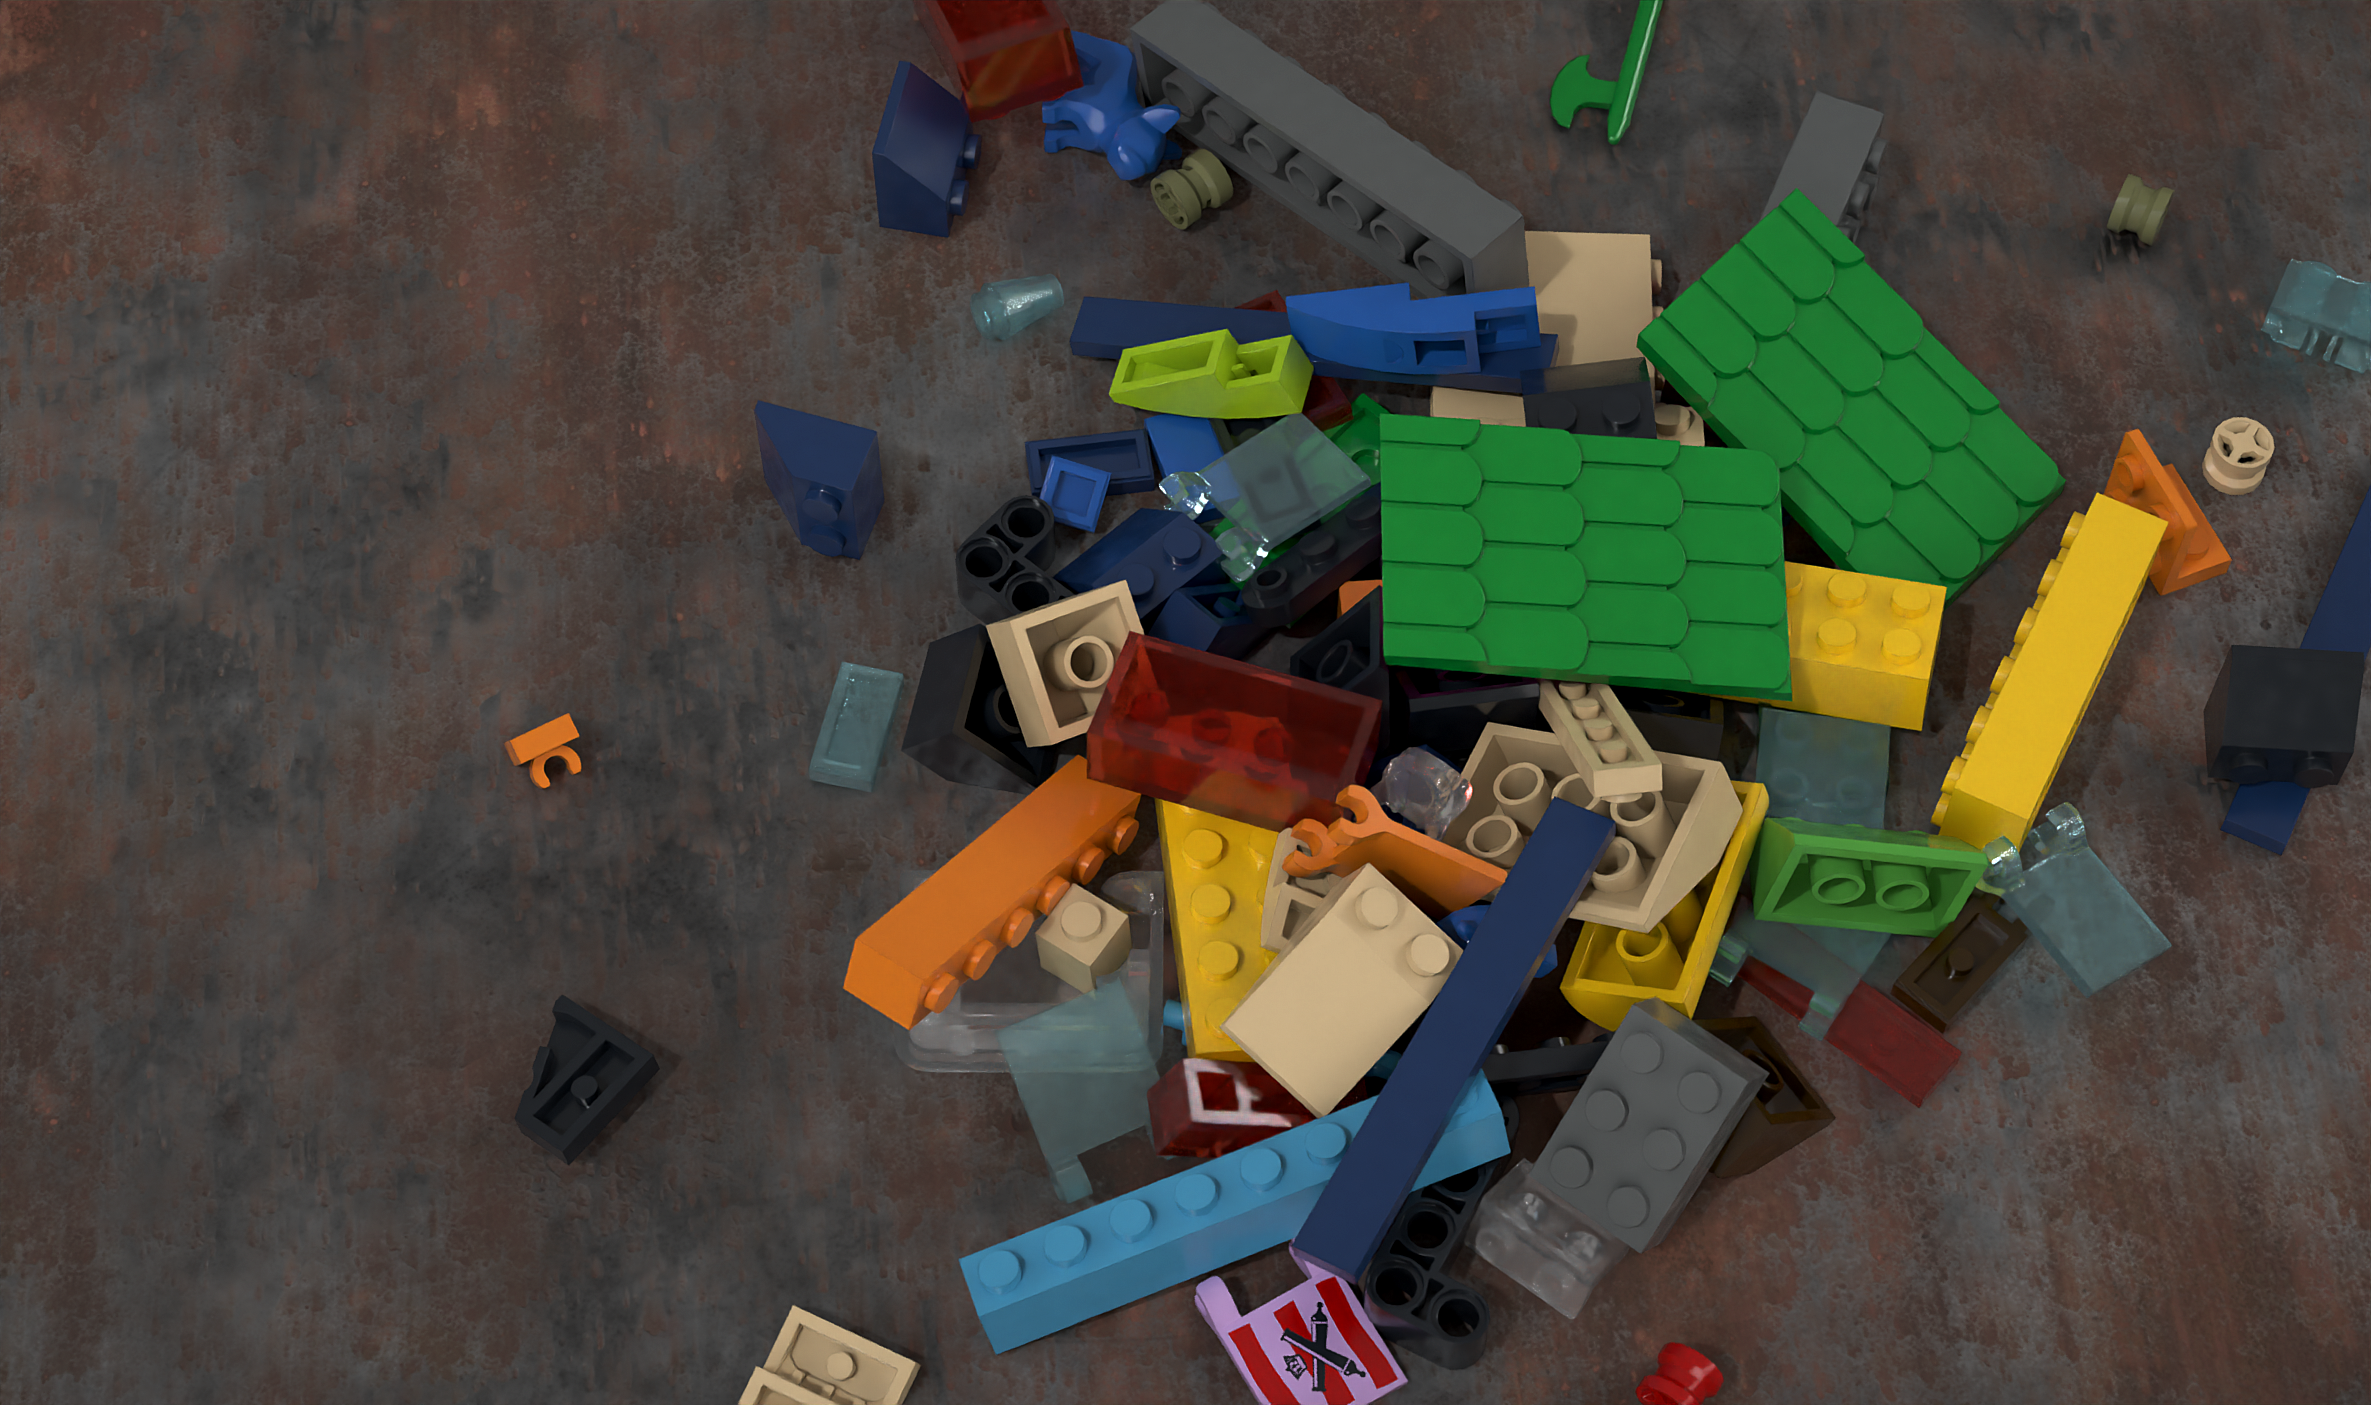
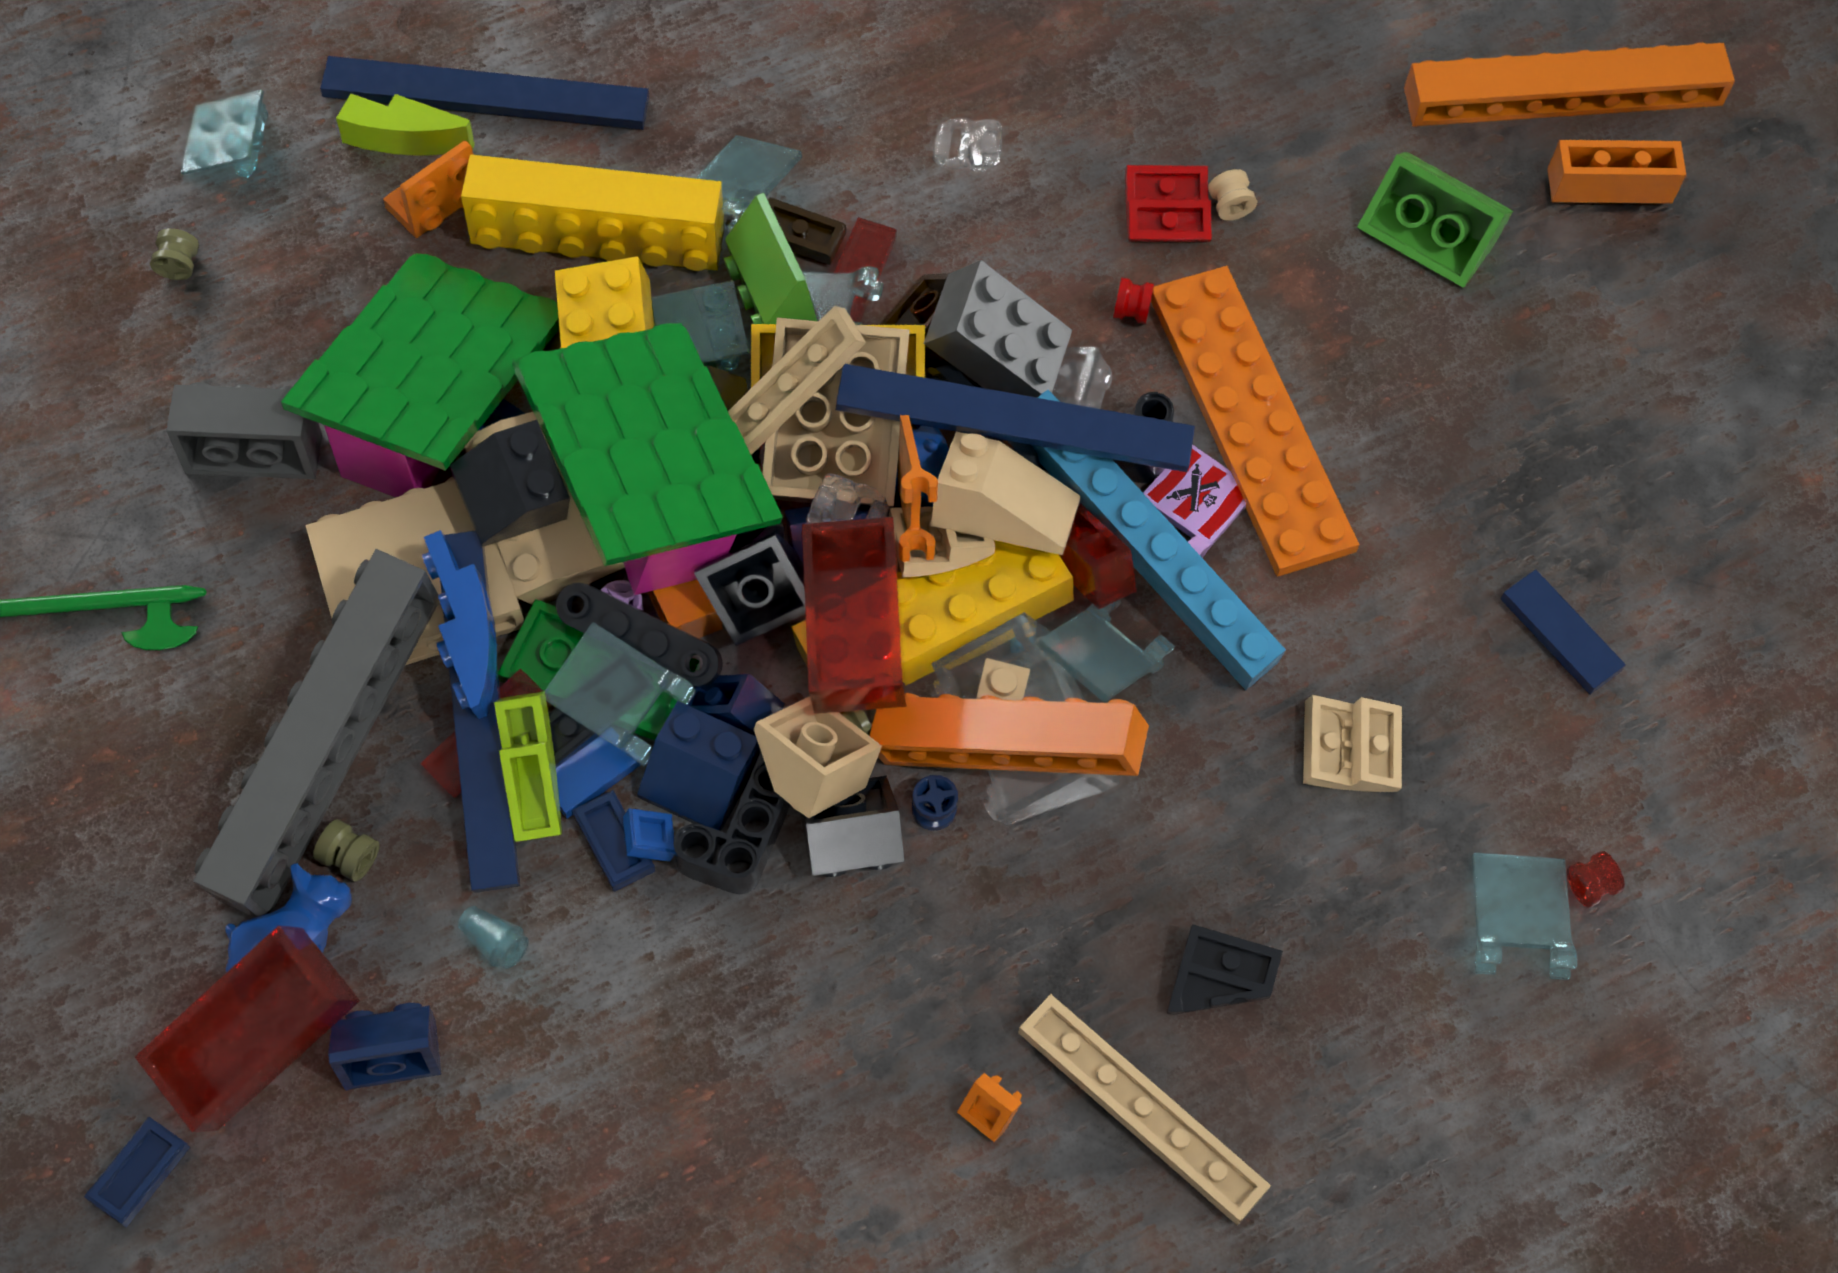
camera: 115 degrees left, 5 degrees up
dark blue slope [754,400,885,560] -> none
clear light blue tile [809,662,904,792] -> none
tan wheel [2202,417,2275,495] -> none
black slope [2203,645,2365,788] -> none
none -> lime slope [336,94,475,156]
none -> dark blue wheel [912,775,958,831]
none -> clear piece [932,118,1002,172]
none -> tan plate [1018,994,1271,1226]

